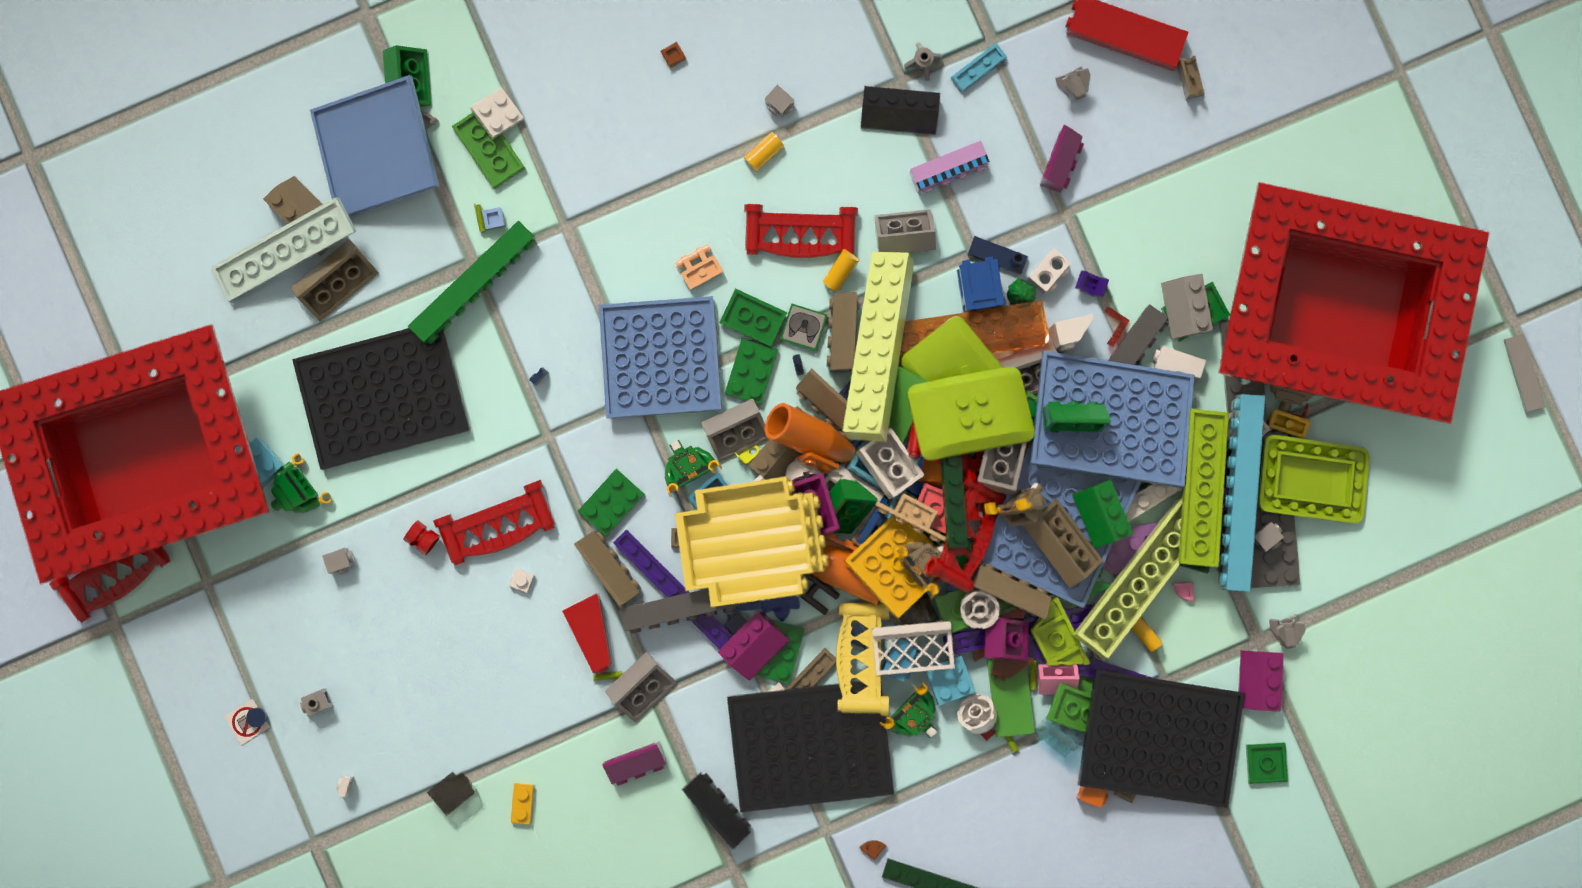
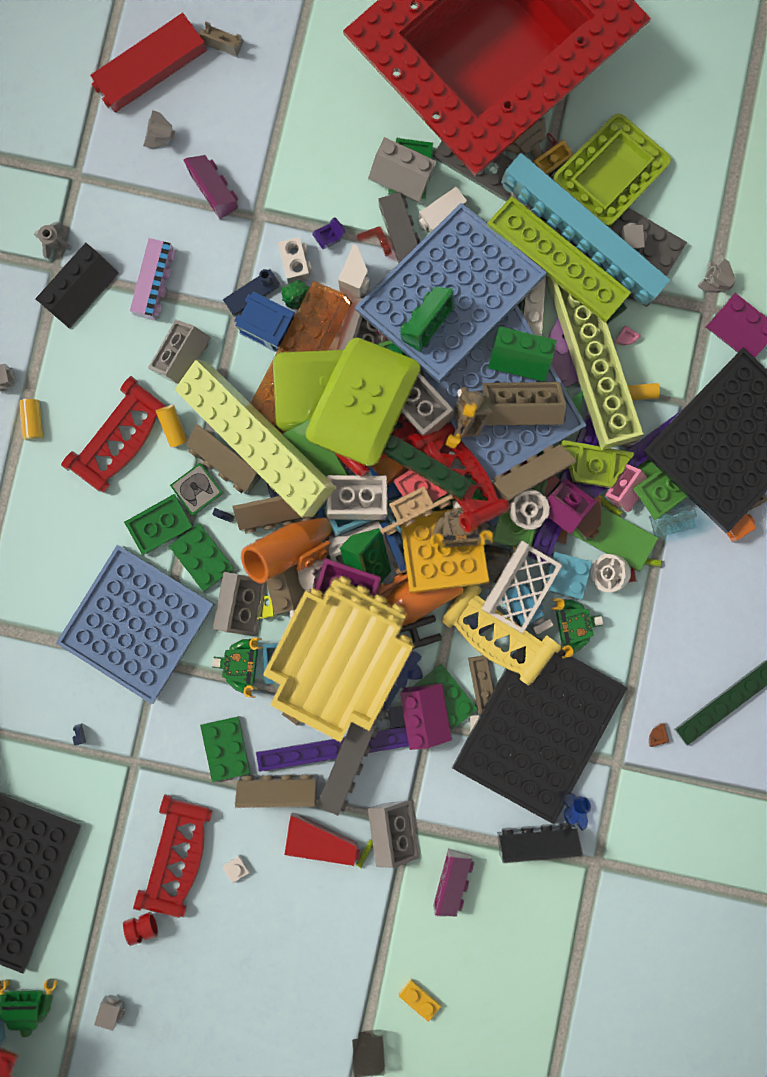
camera: 50 degrees left, 0 degrees up
light nougat plate [675,244,724,291] -> none
medium azure tile [951,43,1007,93] -> none
none -> white plate [531,617,554,635]
none -> clear blue plate [563,793,591,831]

